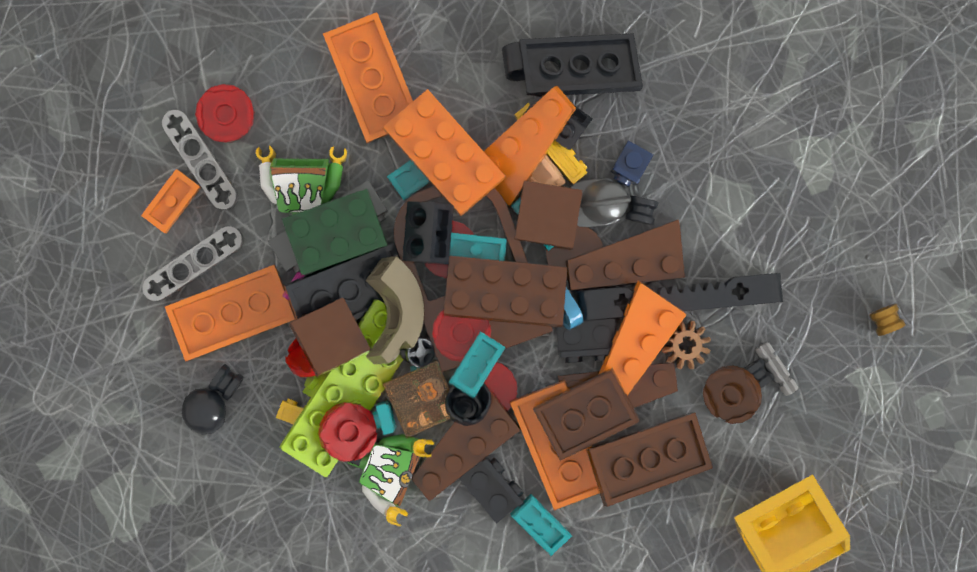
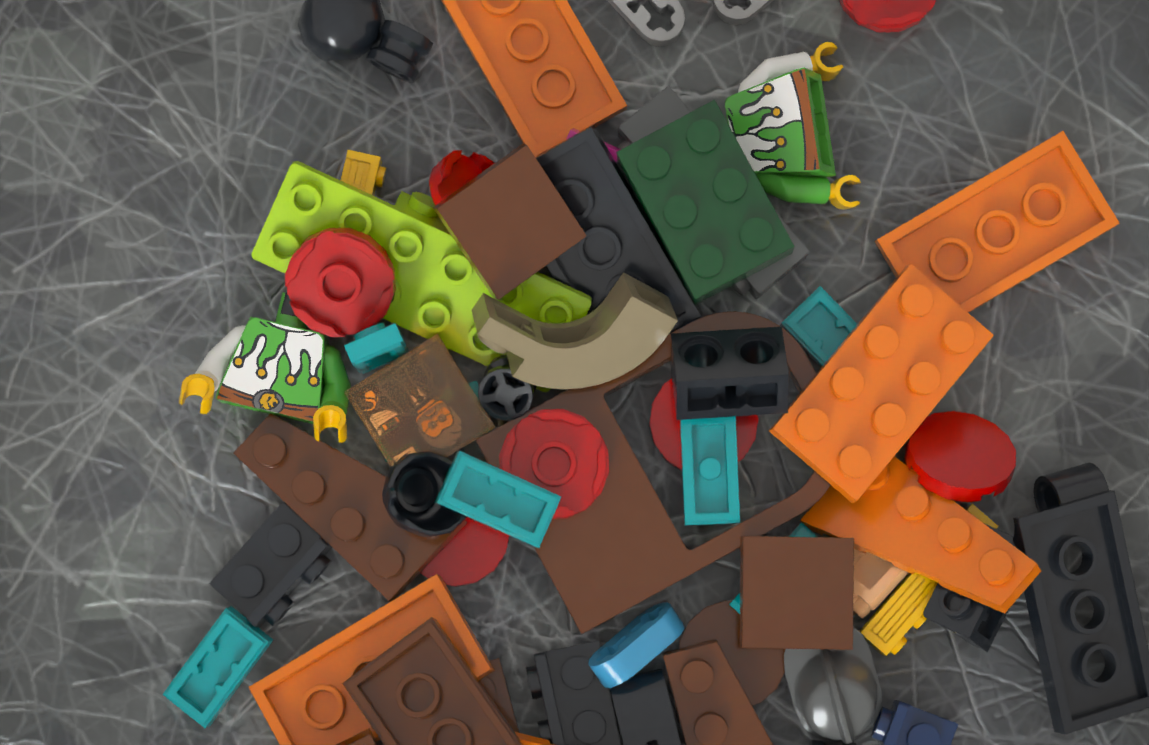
camera: 85 degrees right, 5 degrees down
reddish brown plate [443,256,567,328] -> none
none -> red tile [905,411,1016,503]

